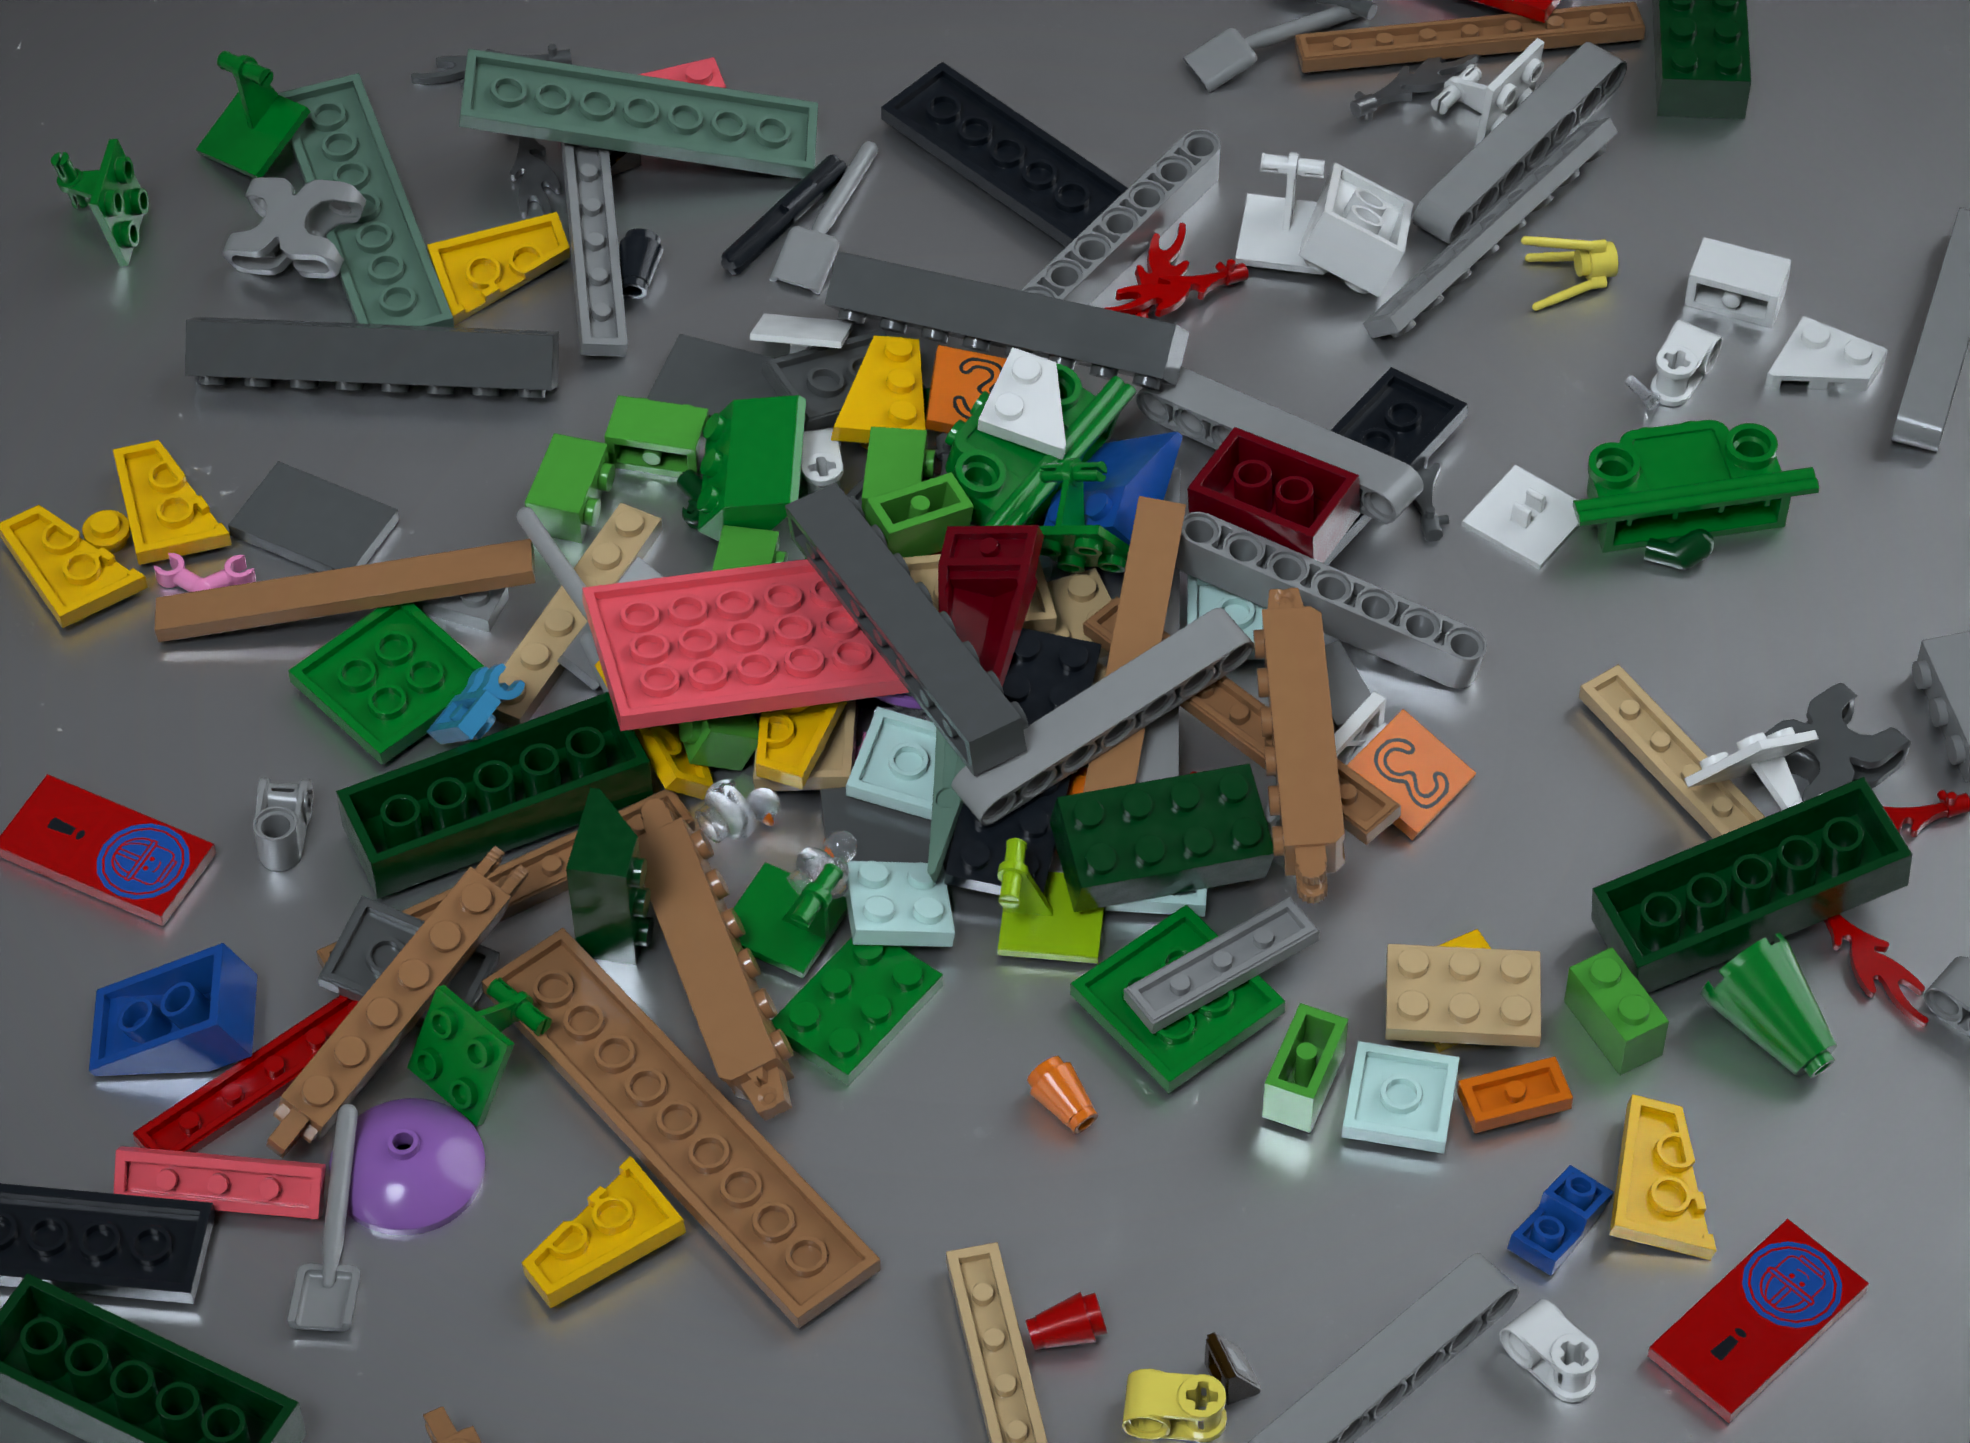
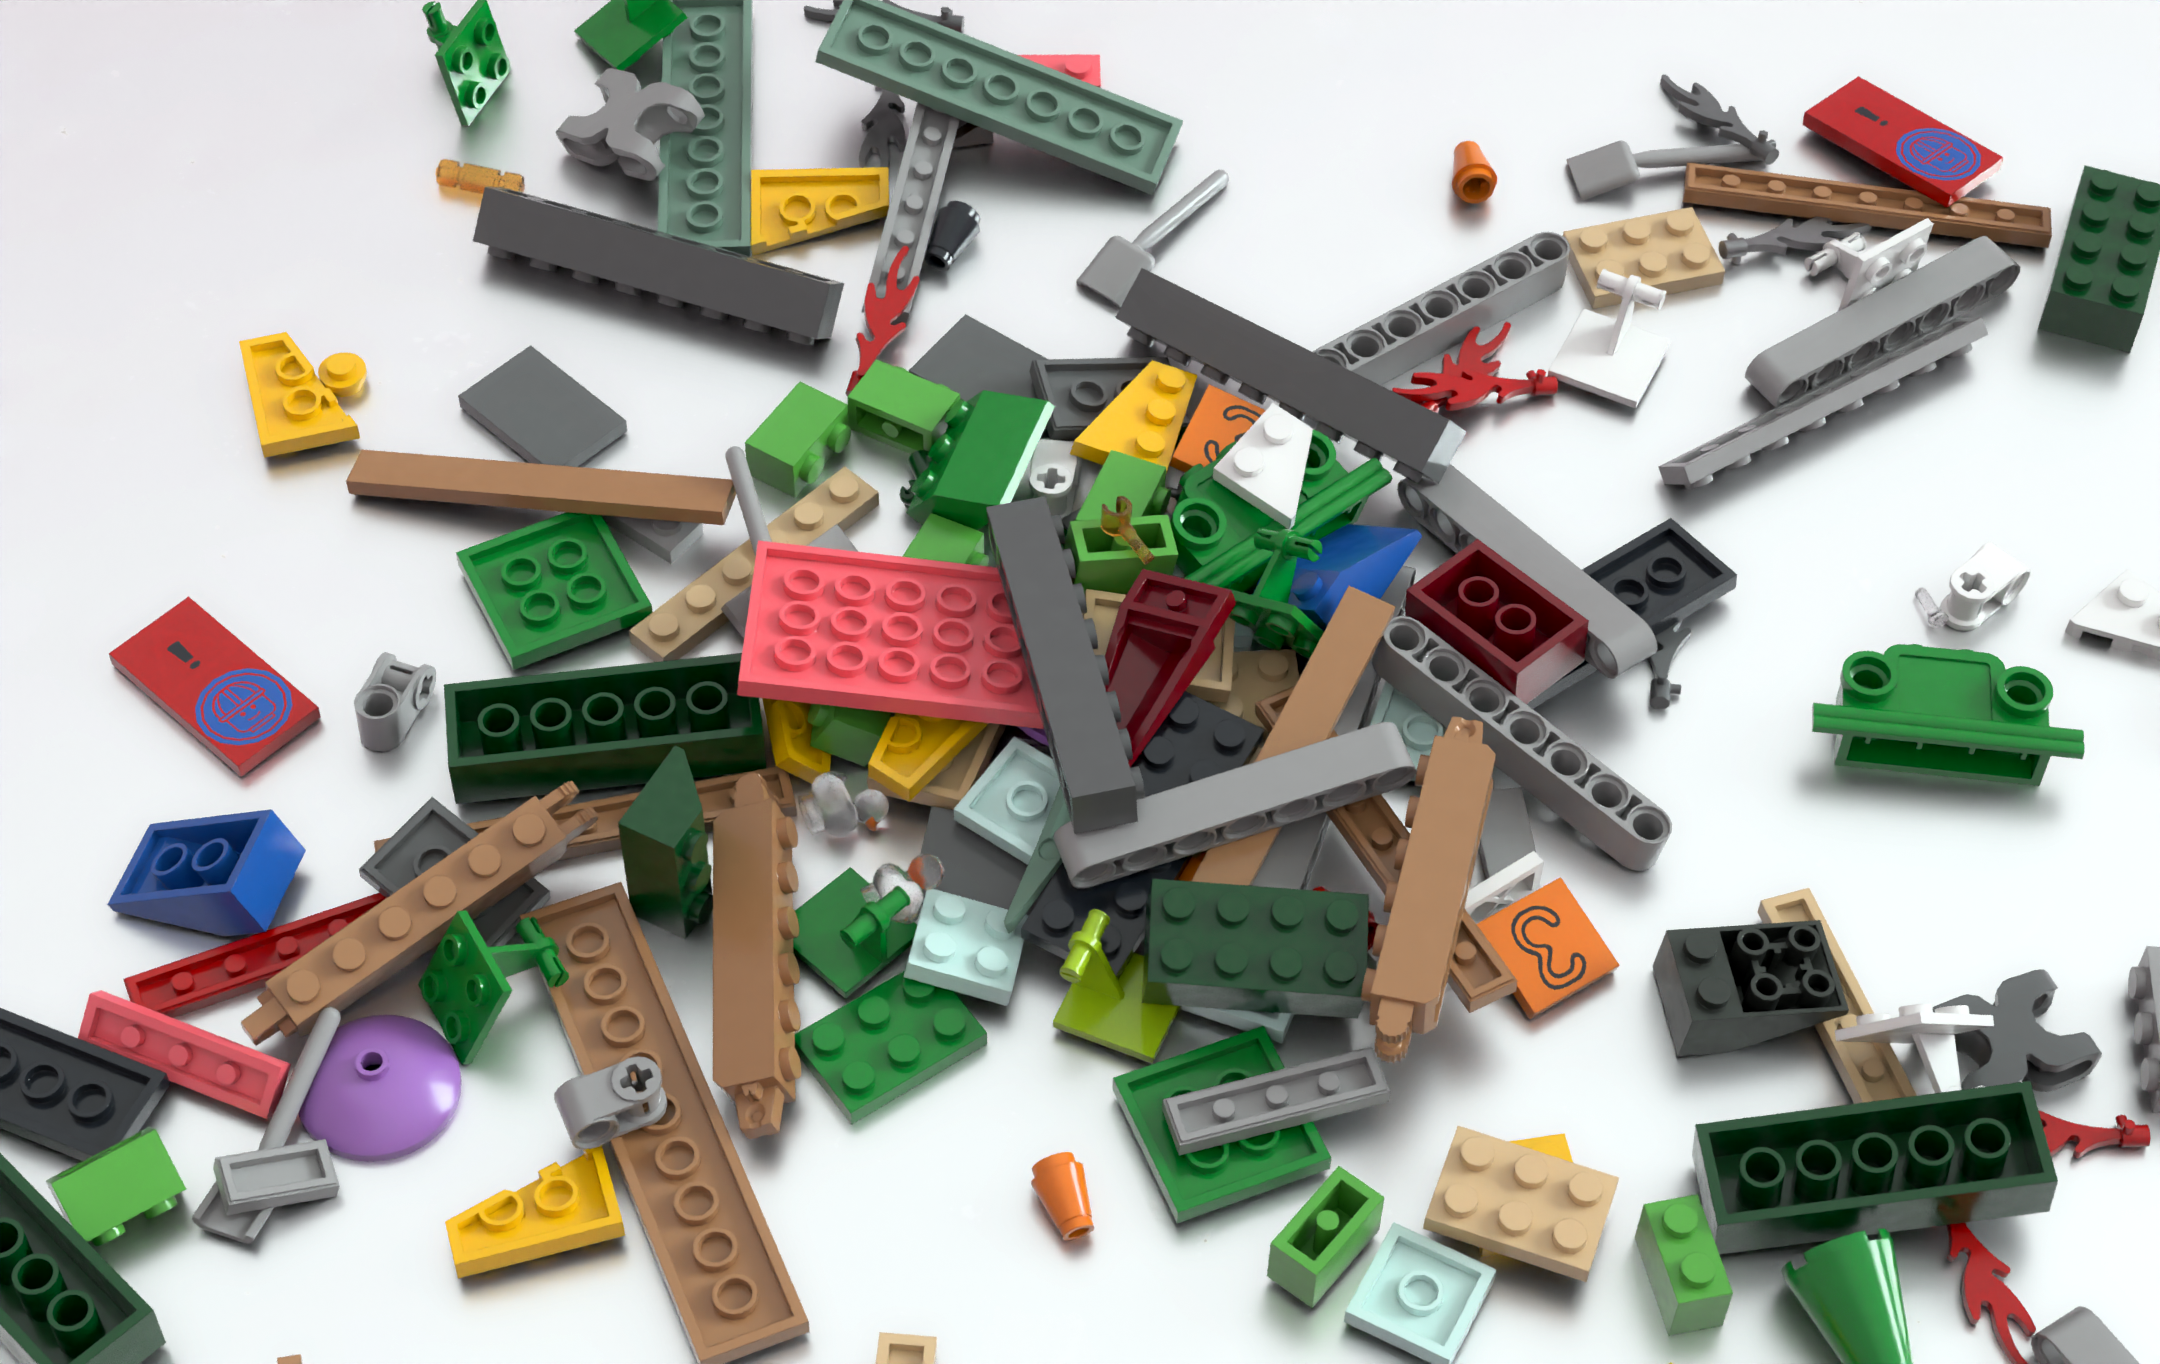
camera: 15 degrees right, 0 degrees up
yellow wing [113,440,232,565] -> none
bright pink arm [154,553,256,592] -> none
dark azure plate [427,663,525,744] -> none
black axle [721,154,847,275] -> none
white piece [750,313,854,354] -> none
black plate [881,62,1128,247] -> none
white slope [1298,163,1413,297] -> none
orange plate [1457,1056,1573,1134] -> none
white piece [1462,465,1579,570] -> none
light yellow plant [1521,236,1618,311] -> none
dark green arm [1644,529,1714,570] -> none
white brick [1684,237,1792,328] -> none
none -> bright green brick [46,1127,186,1247]
none -> light grey tile [213,1139,340,1216]
none -> clear orange axle [435,159,525,194]
none -> light grey piece [554,1056,667,1150]
none -> red piece [845,246,920,396]
none -> clear orange hand [1101,496,1155,565]
none -> orange cone [1452,141,1497,204]
none -> tan plate [1563,207,1725,309]
none -> pearl dark grey slope [1653,920,1849,1056]

